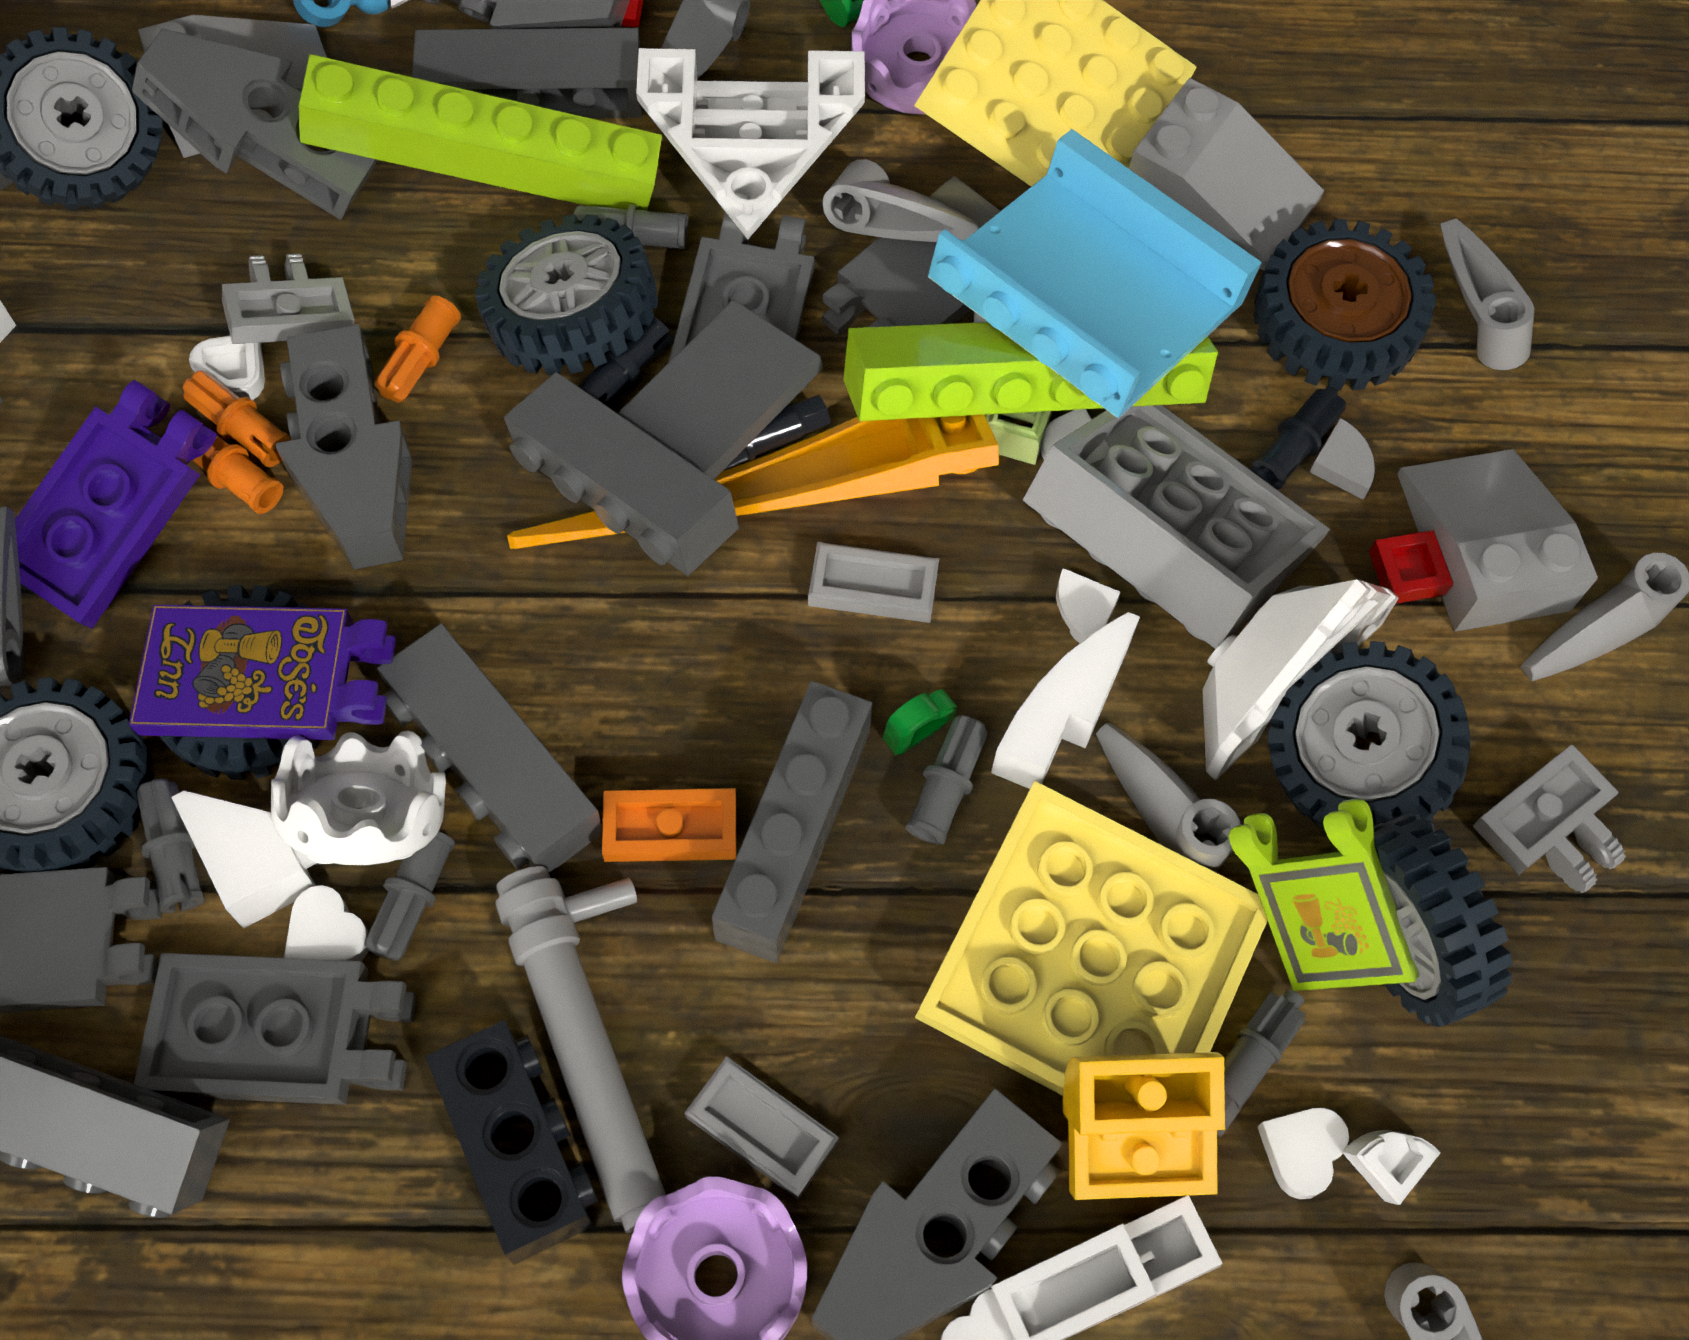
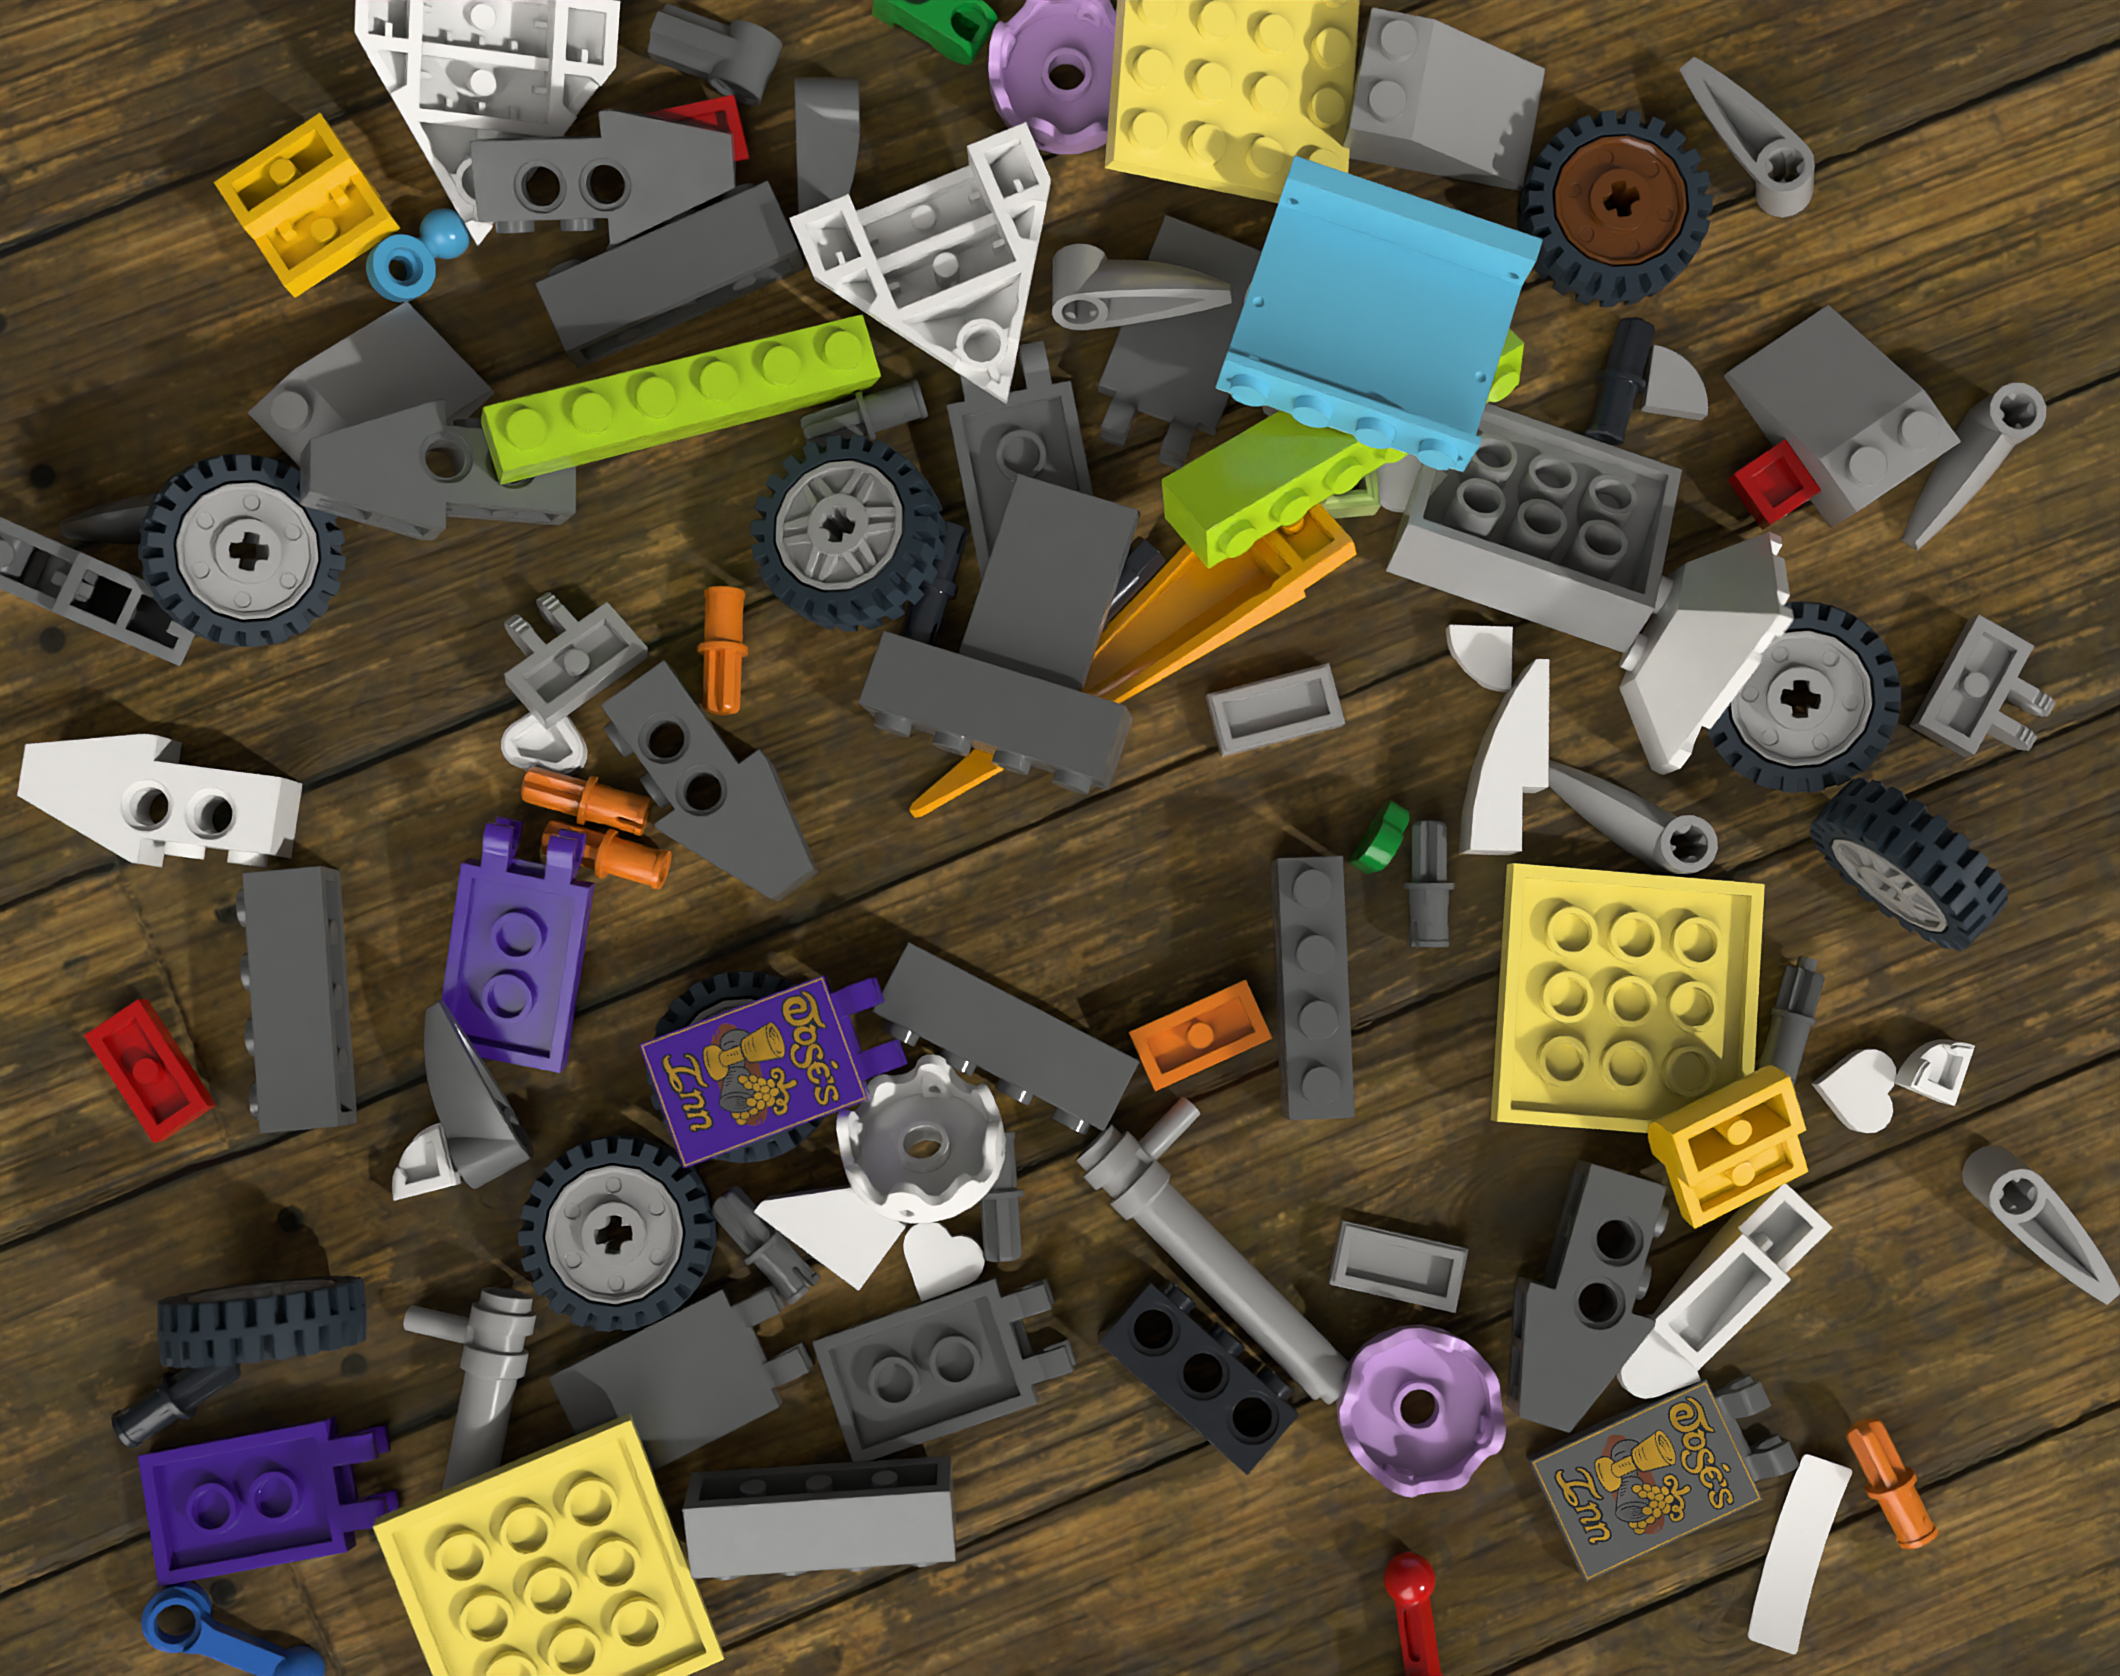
camera: 25 degrees left, 20 degrees up
lime flag [1228,799,1420,991] -> none

